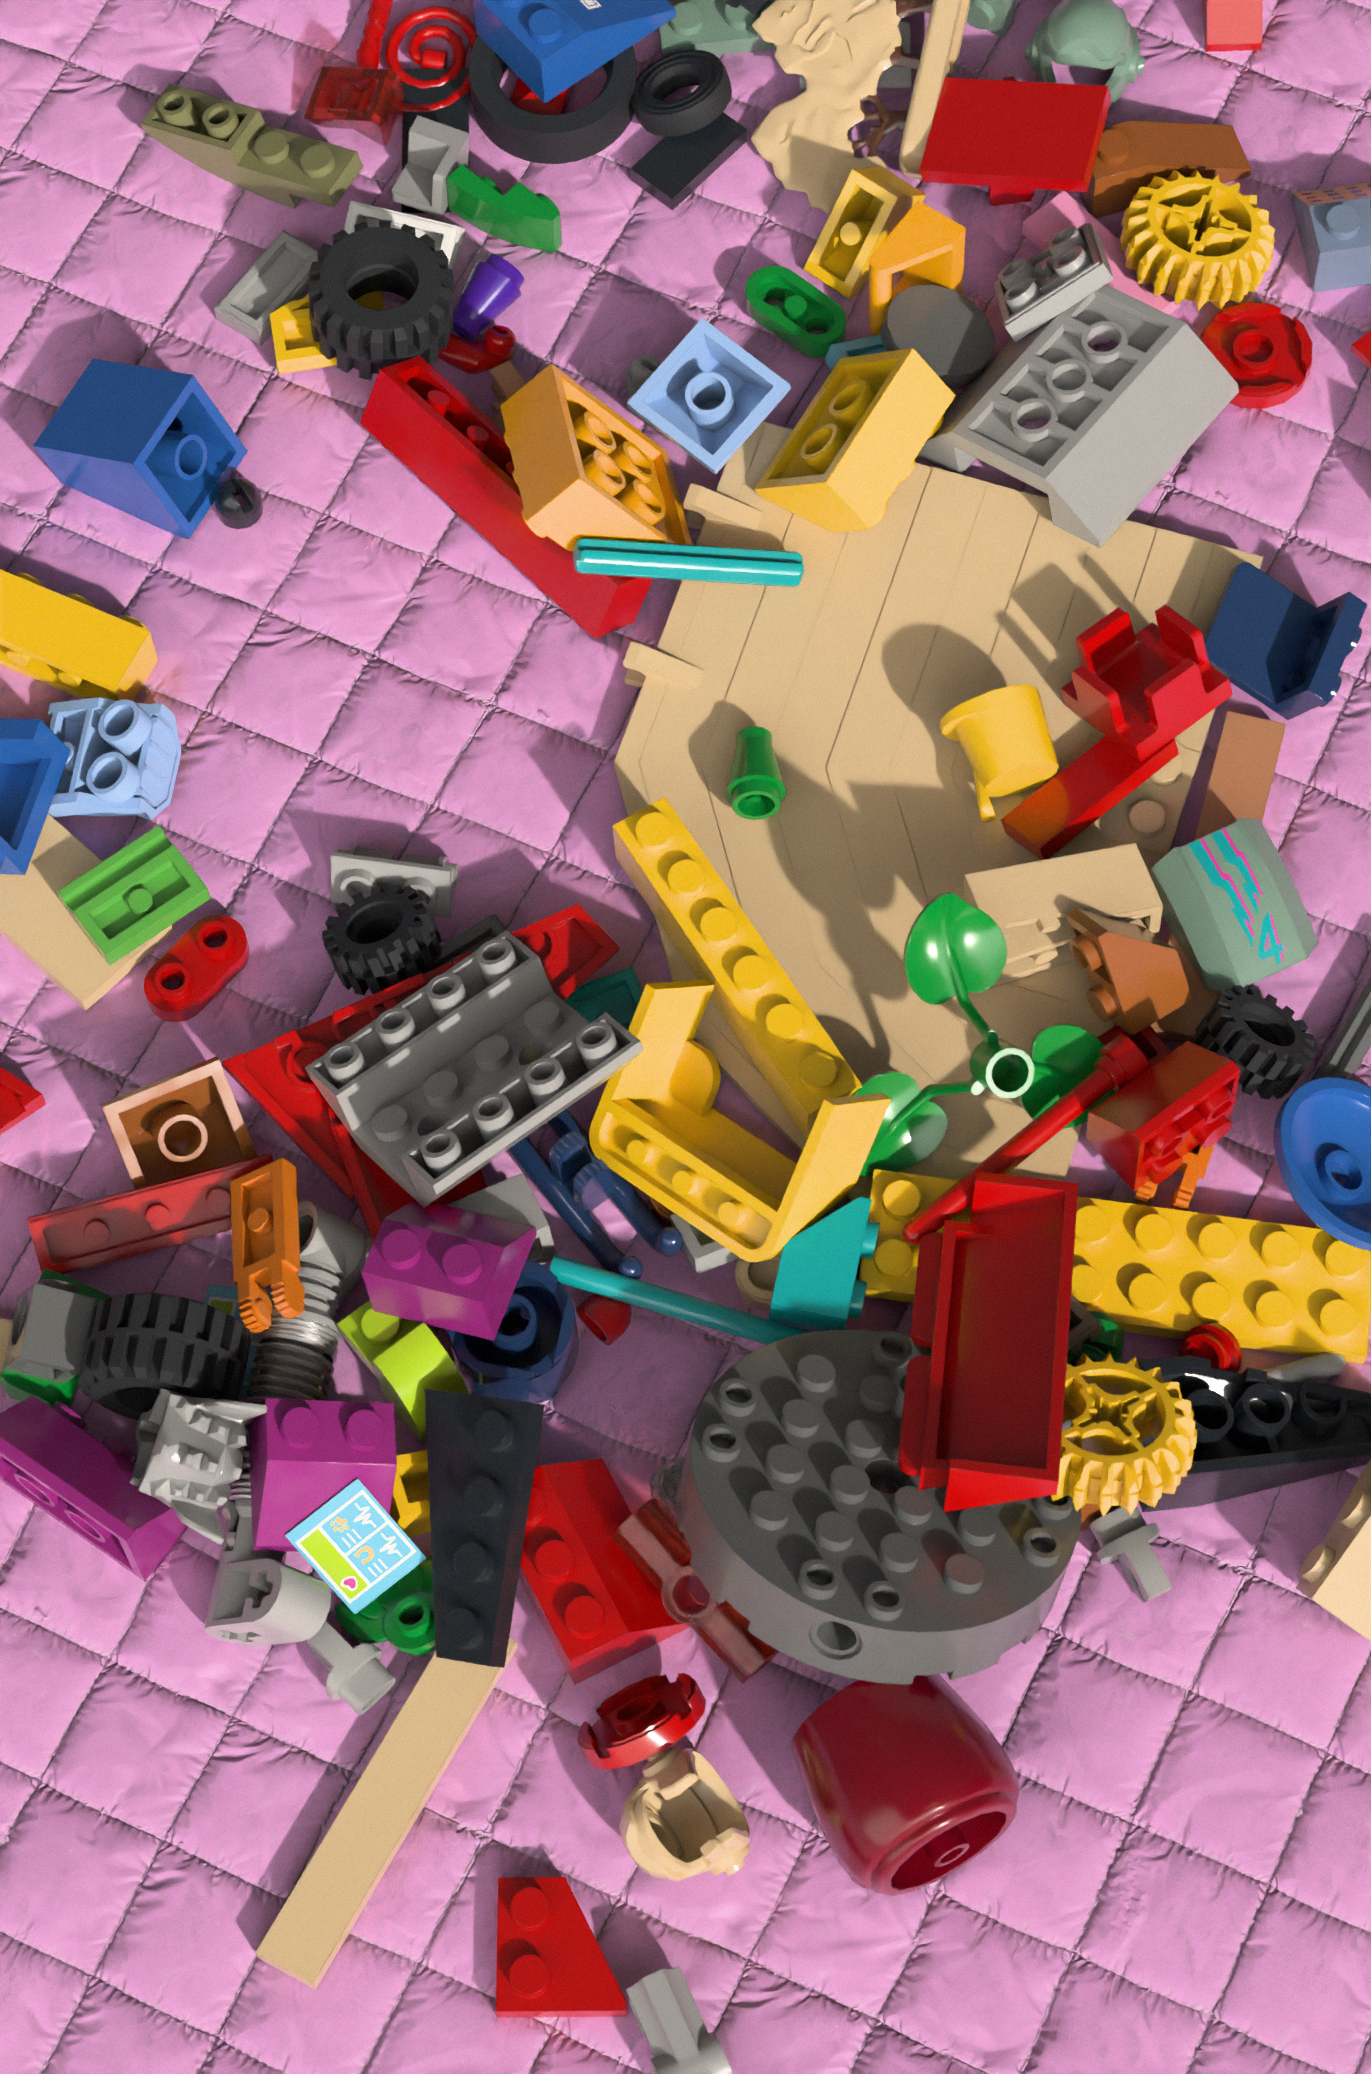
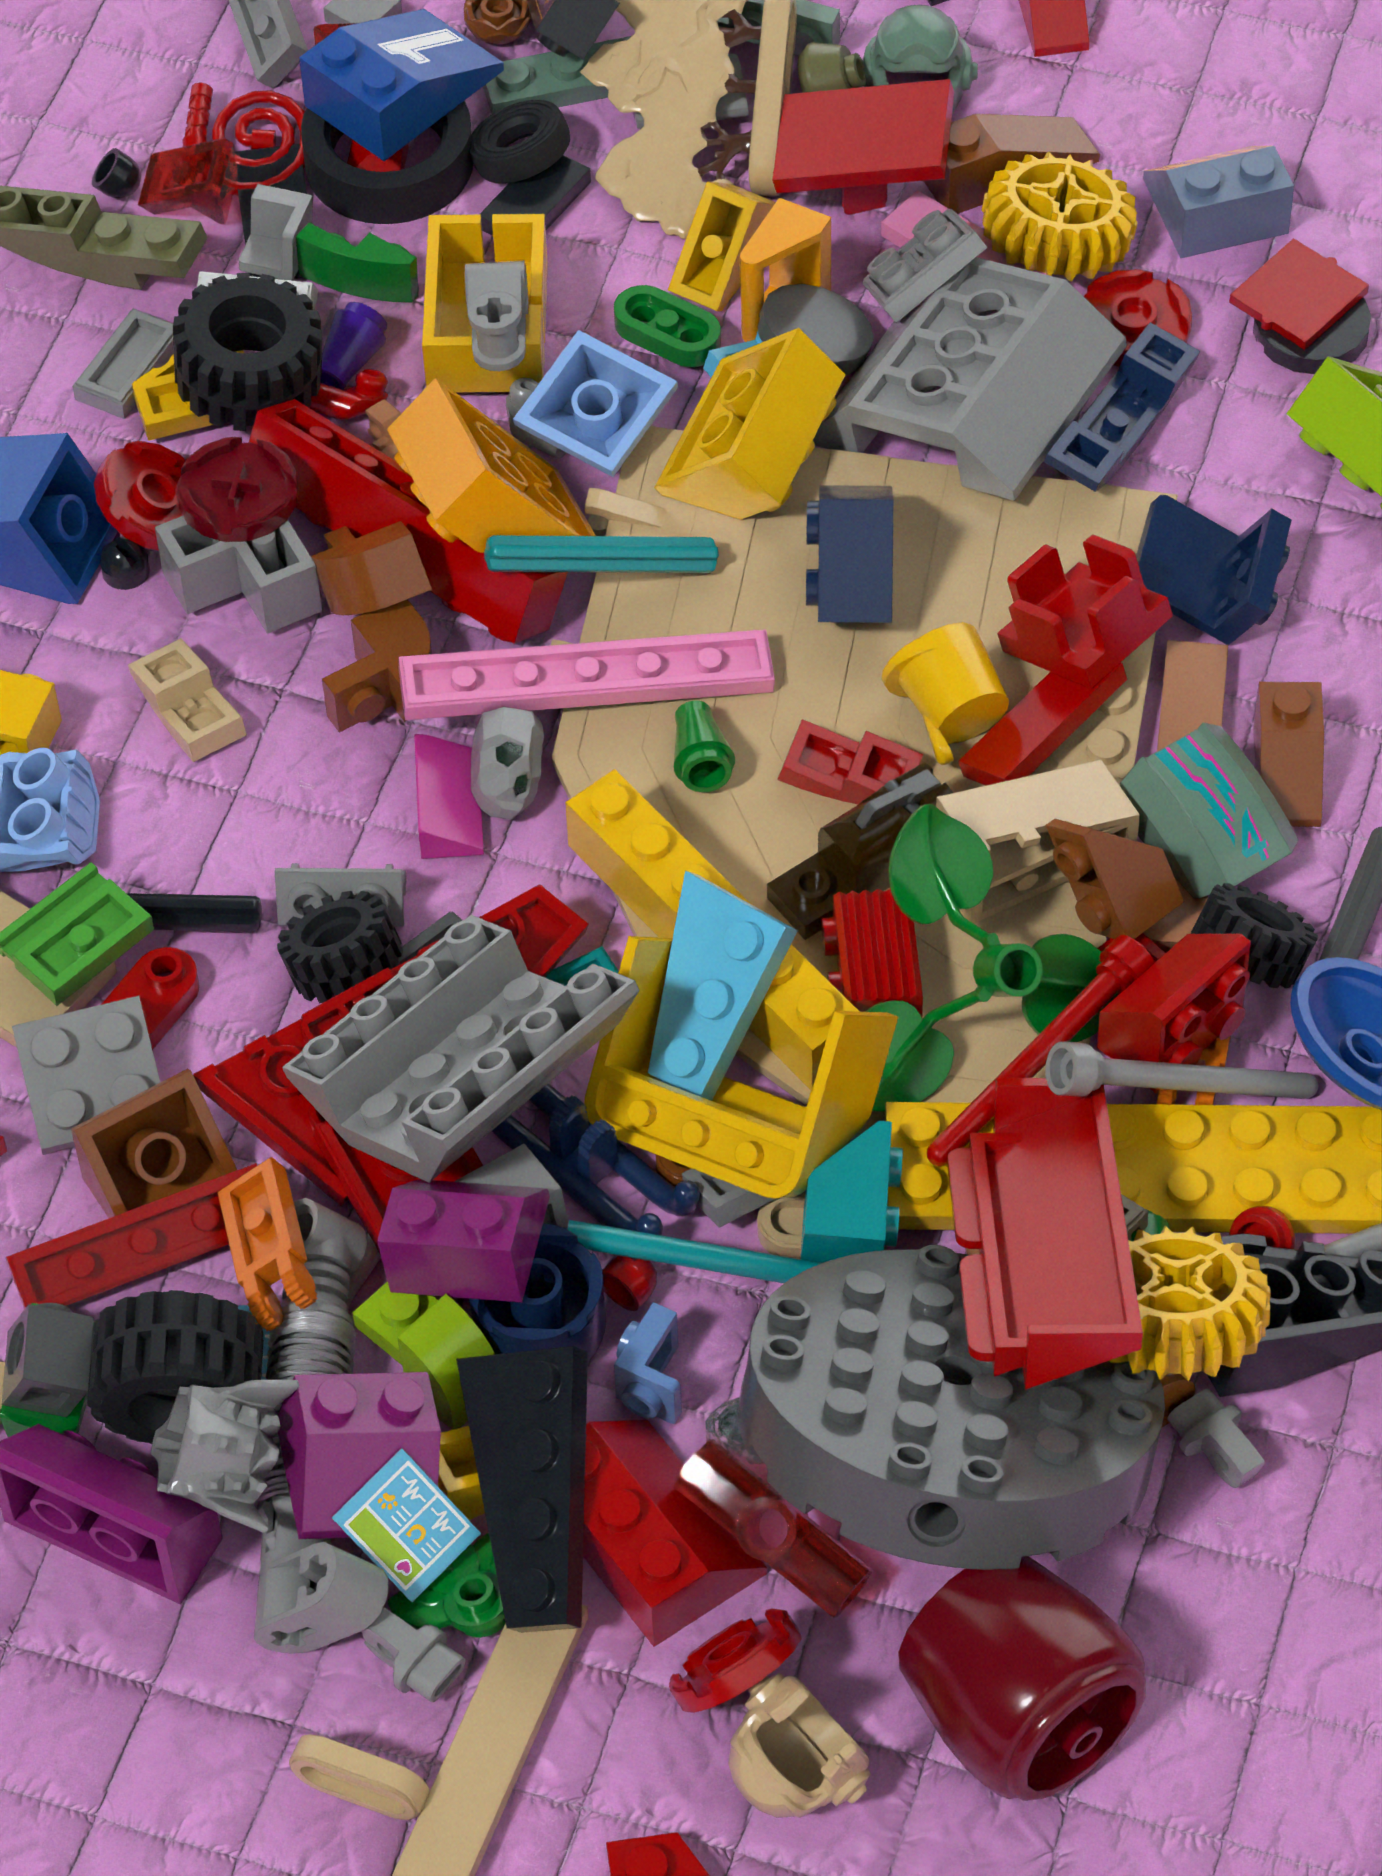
camera: 10 degrees left, 10 degrees down
none -> light grey plate [12,996,160,1155]
none -> black hinge [92,148,141,199]
none -> red tile [94,441,186,550]
none -> black axle [126,893,262,932]
none -> tan slope [128,638,247,762]
none -> light grey brick [155,516,322,634]
none -> dark red tile [176,437,298,542]
none -> tan tile [289,1734,430,1820]
none -> dark orange brick [311,521,432,616]
none -> dark orange brick [322,599,432,733]
none -> bright pink tile [398,629,775,720]
none -> dark pink slope [414,734,484,859]
none -> yellow piece [422,214,548,393]
none -> light grey piece [465,260,528,372]
none -> light grey rock [471,707,544,820]
none -> medium blue bracket [614,1302,682,1424]
none -> medium azure wing [648,870,798,1101]
none -> dark brown plate [767,762,953,940]
none -> red slope [777,719,923,805]
none -> olive cone [797,42,866,93]
none -> dark blue brick [806,485,894,623]
none -> red brick [822,888,923,1018]
none -> dark blue slope [1044,322,1200,492]
none -> light grey piece [1045,1042,1318,1099]
none -> dark orange slope [1253,681,1324,827]

